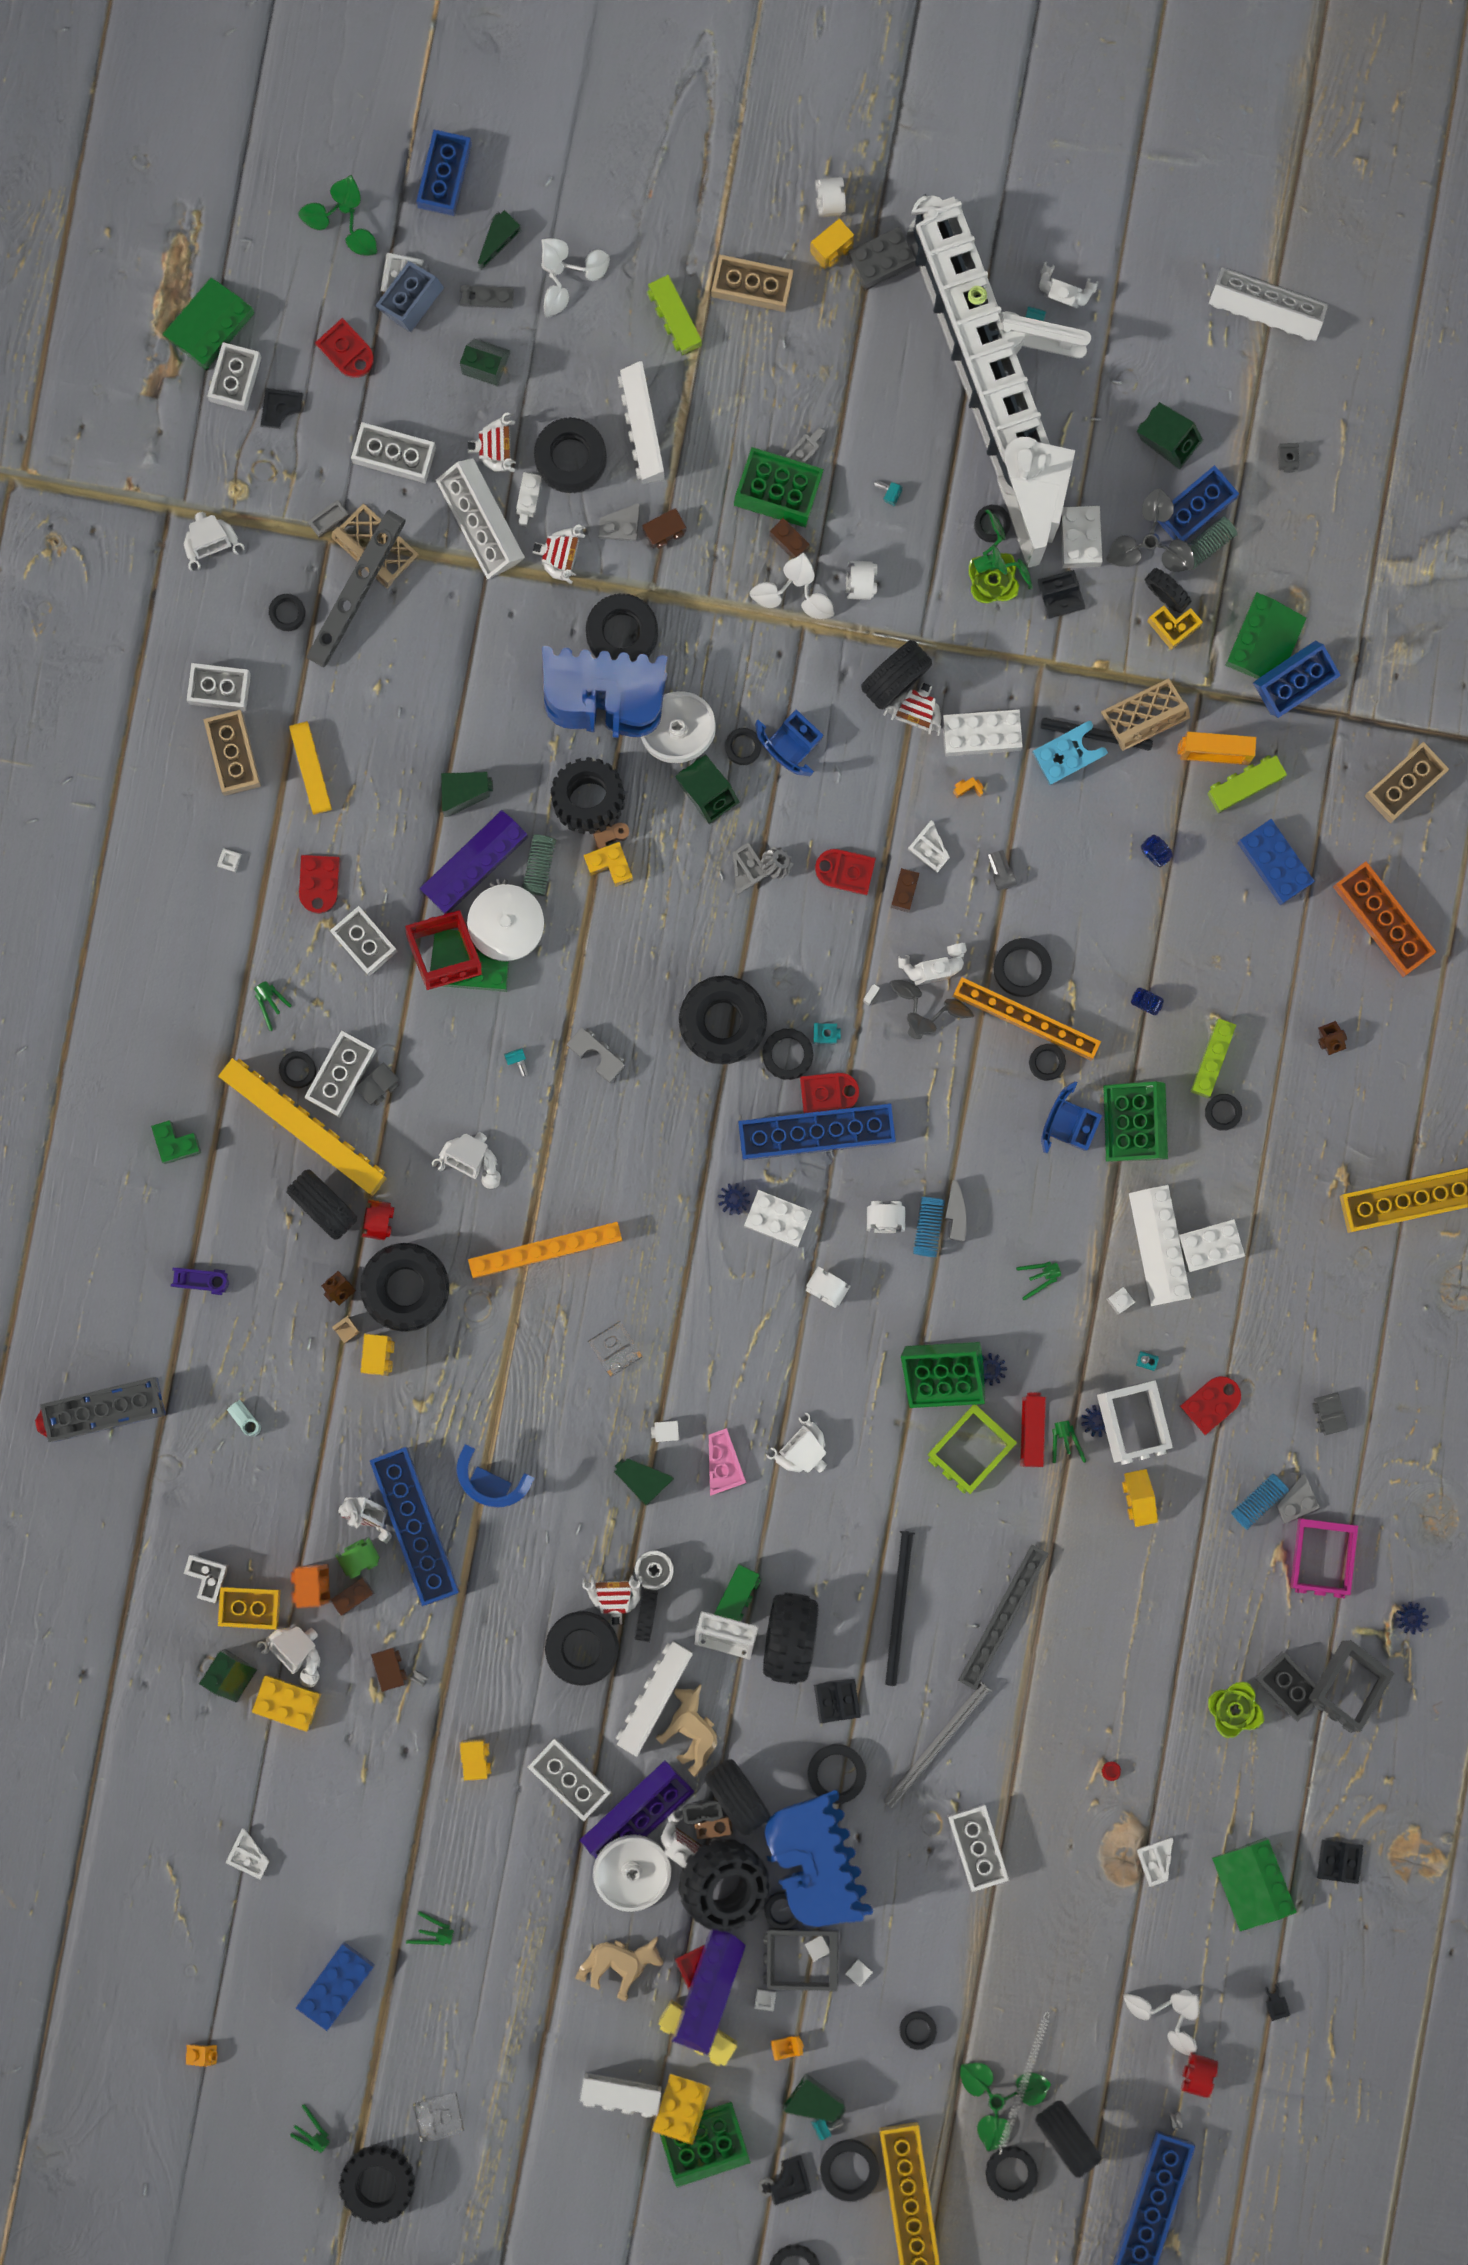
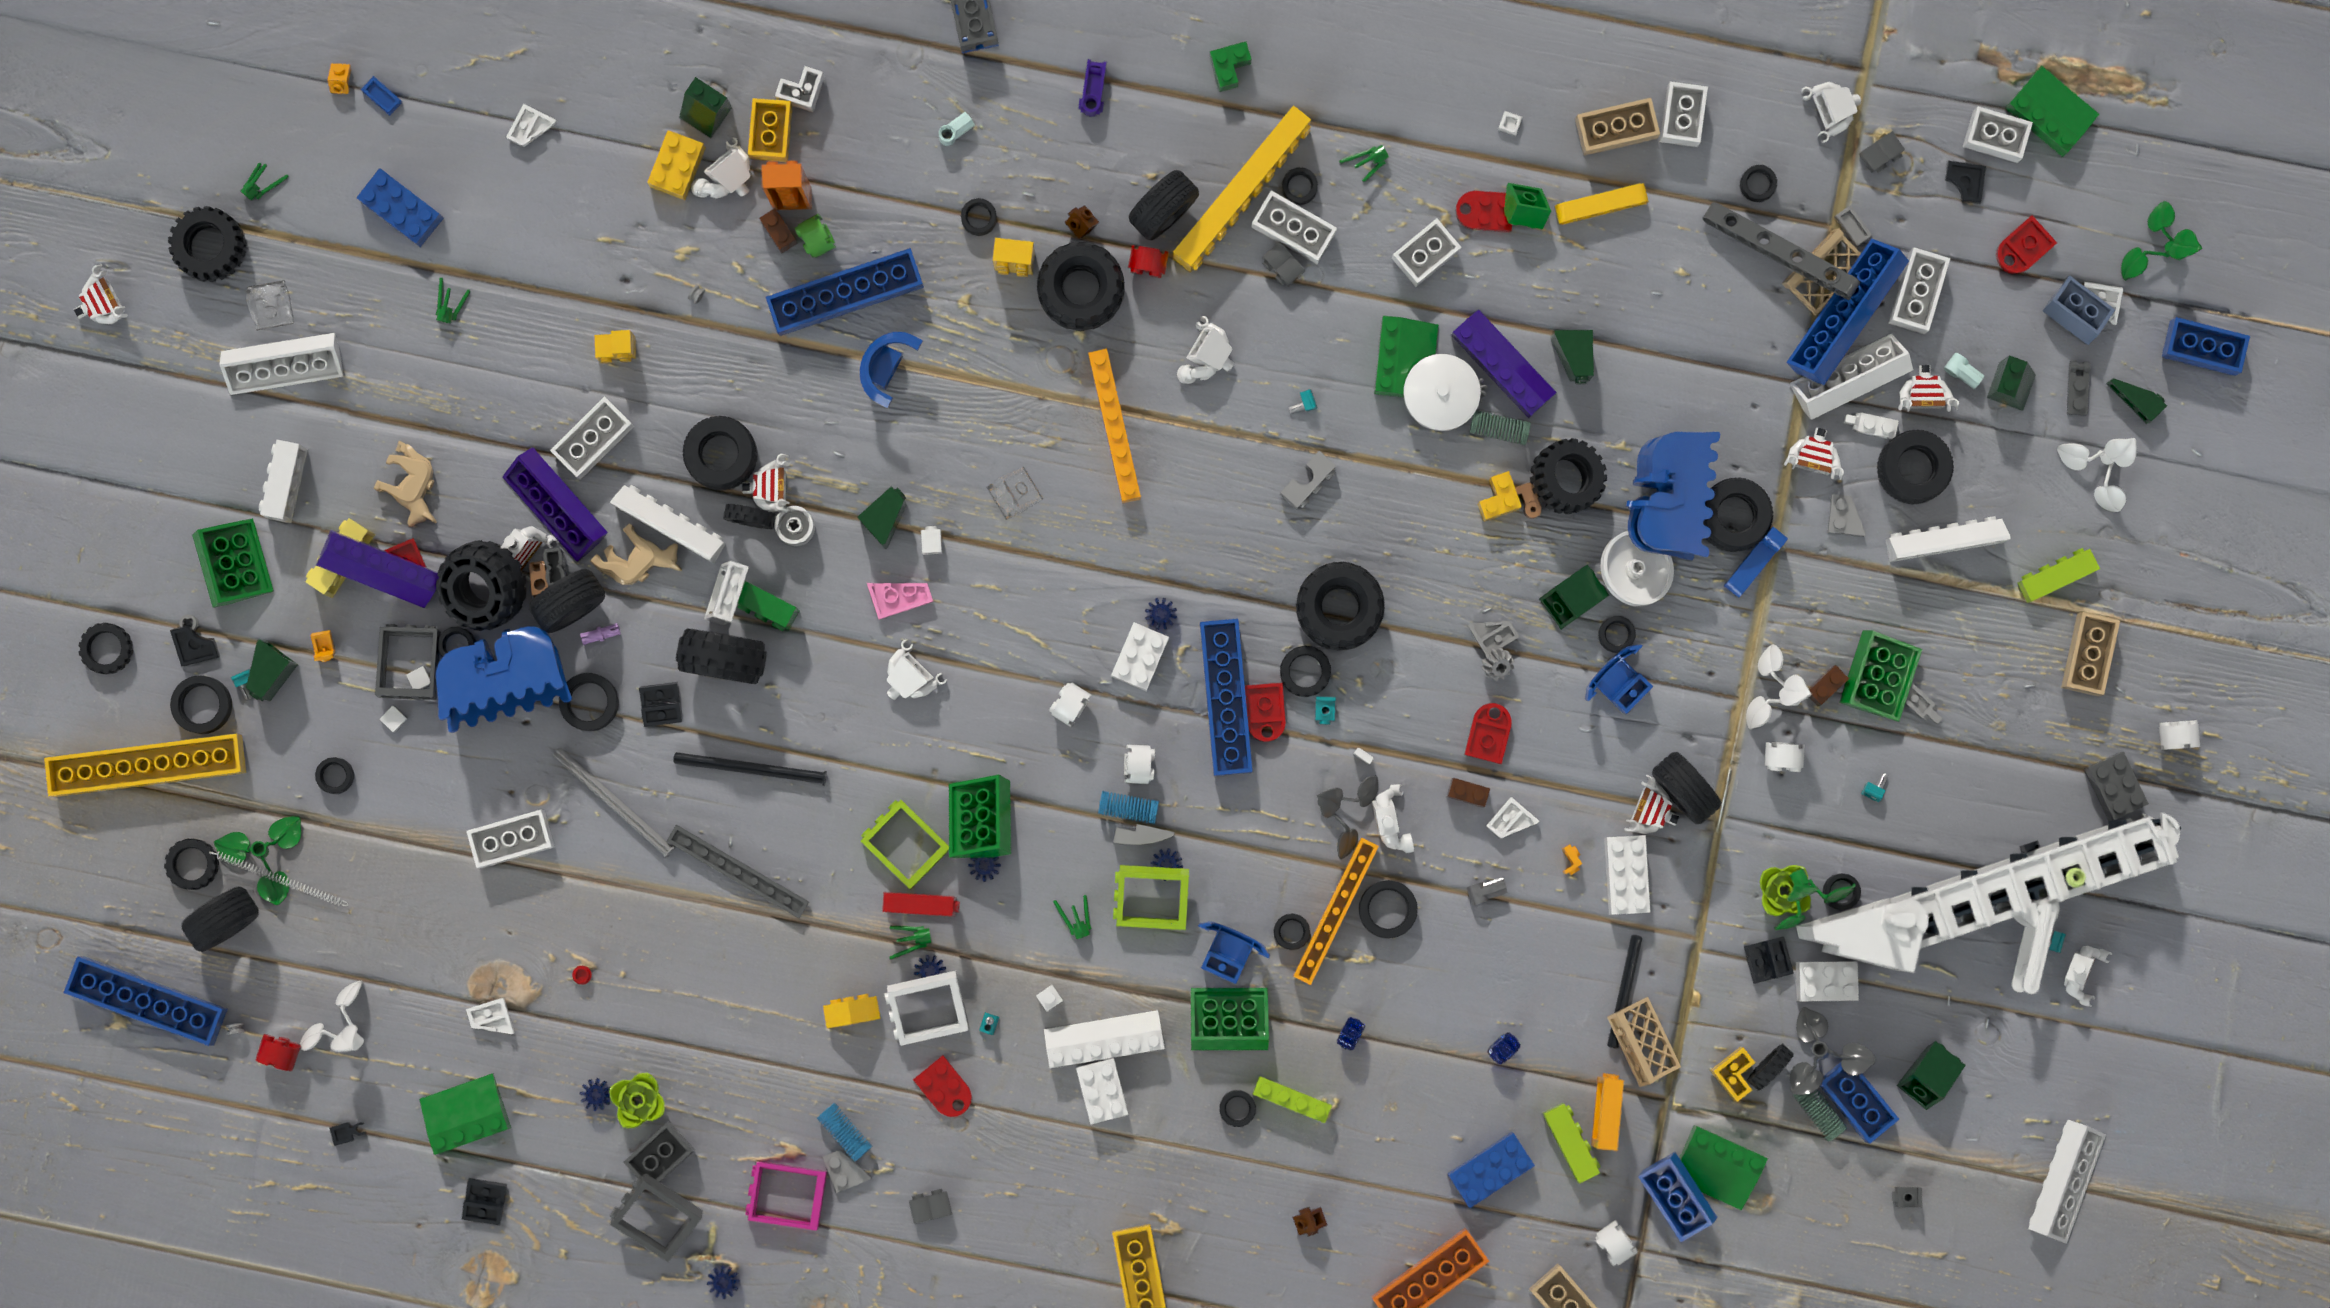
camera: 90 degrees right, 0 degrees up
tan panel [332,1316,360,1344] -> none
white torso [338,1497,392,1544] -> none
reddish brown brick [371,1647,408,1692] -> none
red window [405,910,482,990] -> none
white dish [593,1835,671,1911] -> none
reddish brown brick [642,508,687,549] -> none
yellow brick [652,2074,711,2145] -> none
white tile [754,1988,776,2011] -> none
yellow brick [810,218,854,270] -> none
medium azure brick [1032,721,1108,785] -> none
none -> white slope [220,333,343,395]
none -> blue tile [361,76,402,116]
none -> lavender pin [580,623,621,645]
none -> clear blue gear [580,1078,611,1111]
none -> black tyre [961,198,997,236]
none -> lime window [1113,865,1189,930]
none -> clear blue gear [1150,848,1183,881]
none -> green slope [1504,183,1552,229]
none -> white brick [1595,1220,1638,1266]
none -> blue beam [1724,527,1788,598]
none -> blue brick [1786,238,1909,385]
none -> dark grey brick [1859,131,1905,173]
none -> light aqua piece [1944,353,1984,389]
none -> black tile [2020,840,2040,853]

